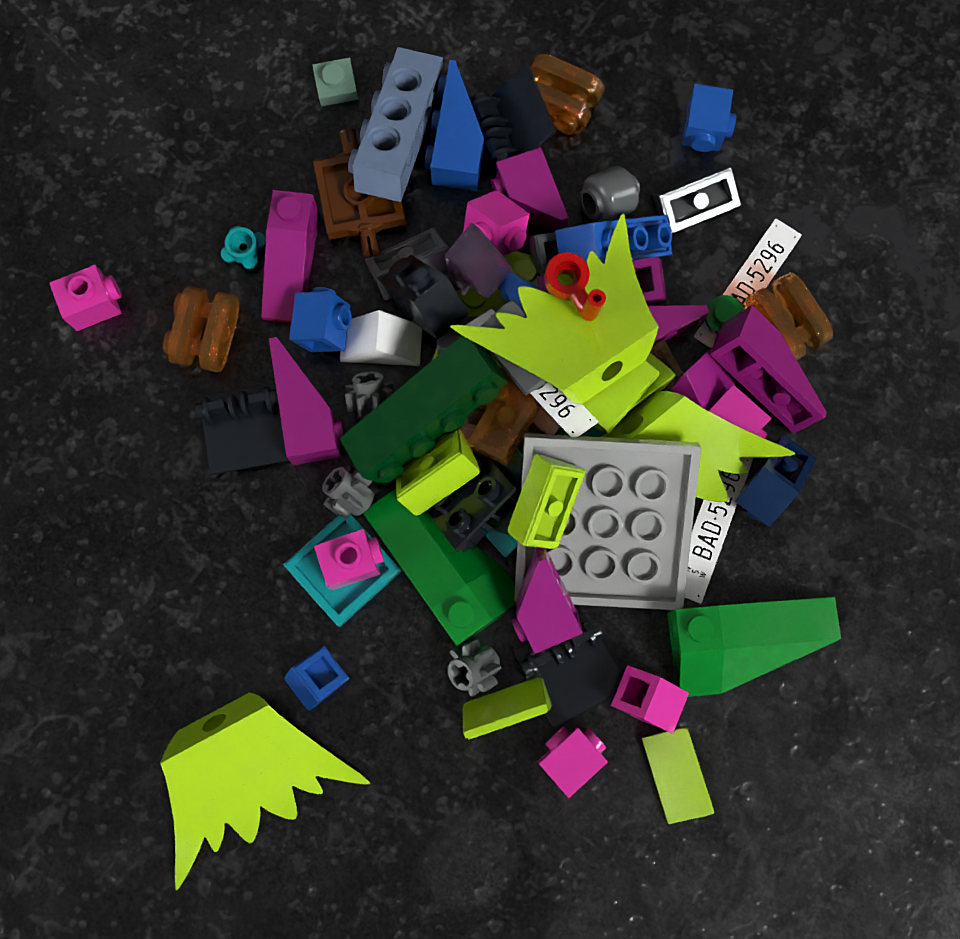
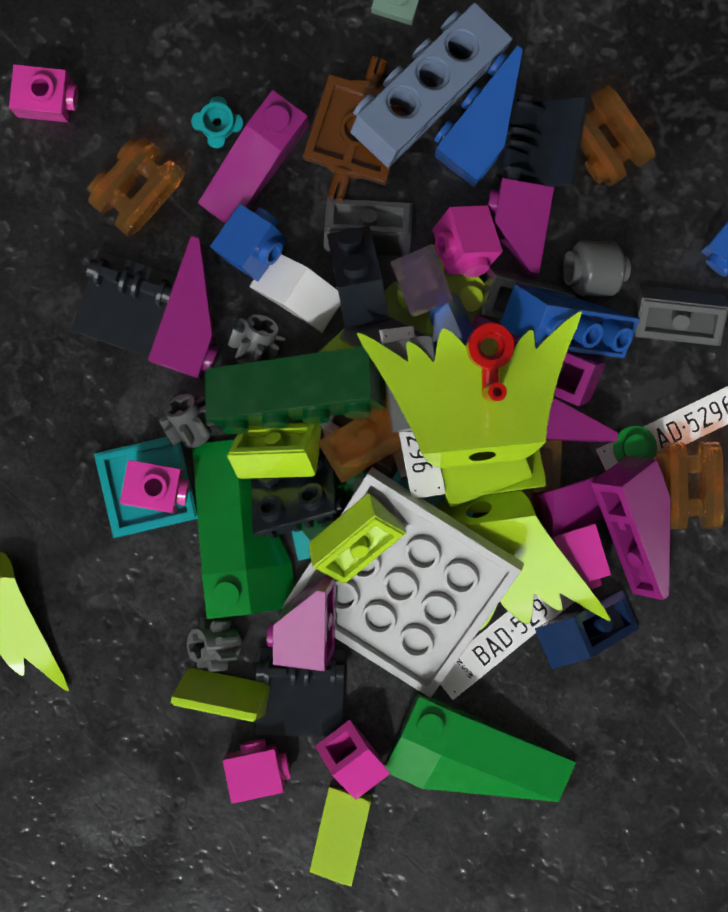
camera: 30 degrees right, 10 degrees up
blue slope [284,646,350,711] -> none

